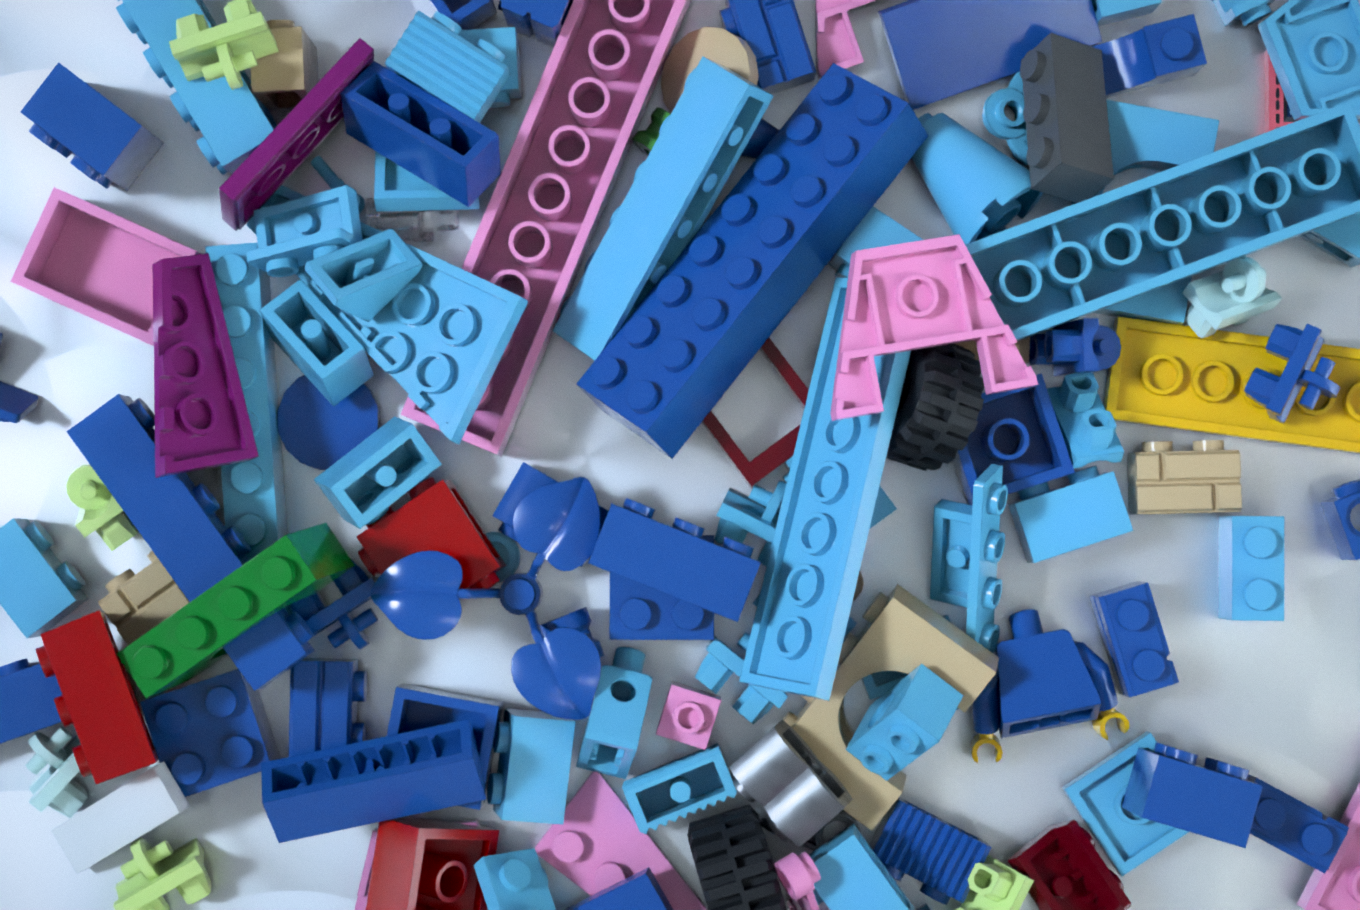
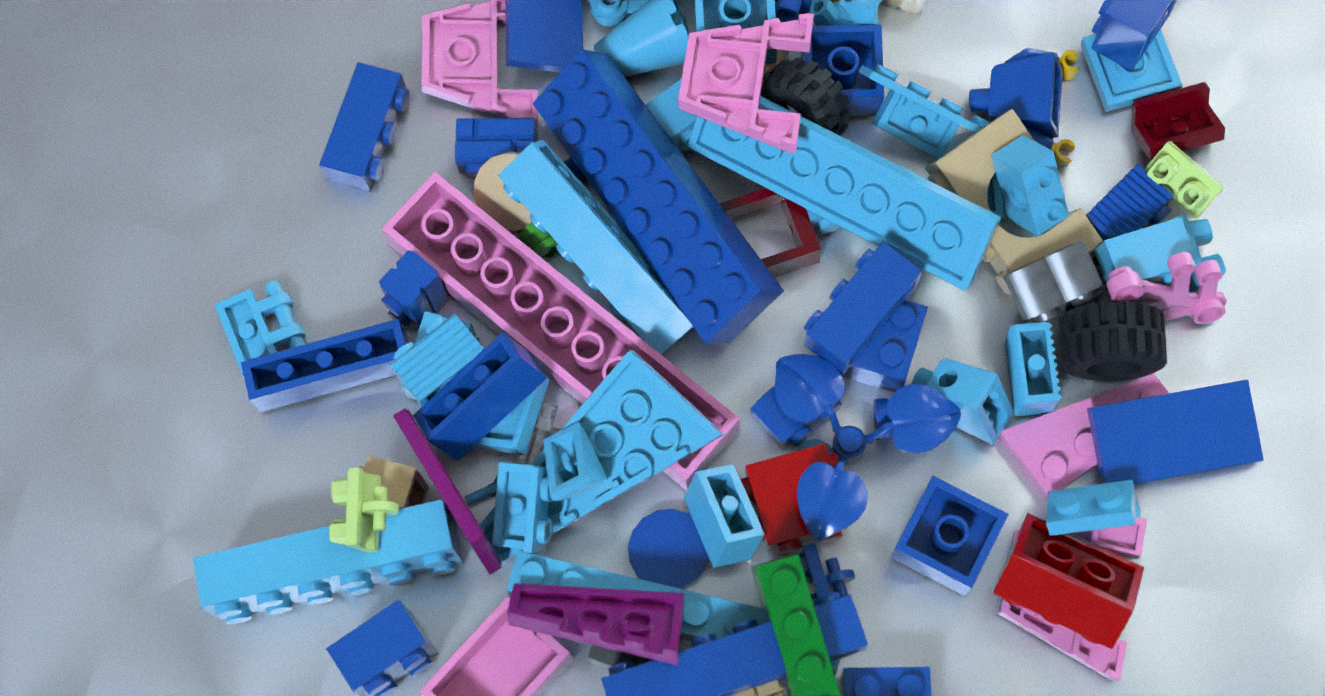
camera: 65 degrees left, 15 degrees down
medium azure brick [259,279,374,407] -> none
blue brick [261,719,486,843] -> none
blue brick [289,658,368,757] -> none
medium azure brick [487,708,576,825] -> none
bright pink brick [656,681,721,750] -> none
medium azure hips [695,632,789,724] -> none
medium azure hips [714,480,786,567] -> none
medium azure brick [1008,465,1133,563] -> none
blue brick [1089,581,1179,697] -> none

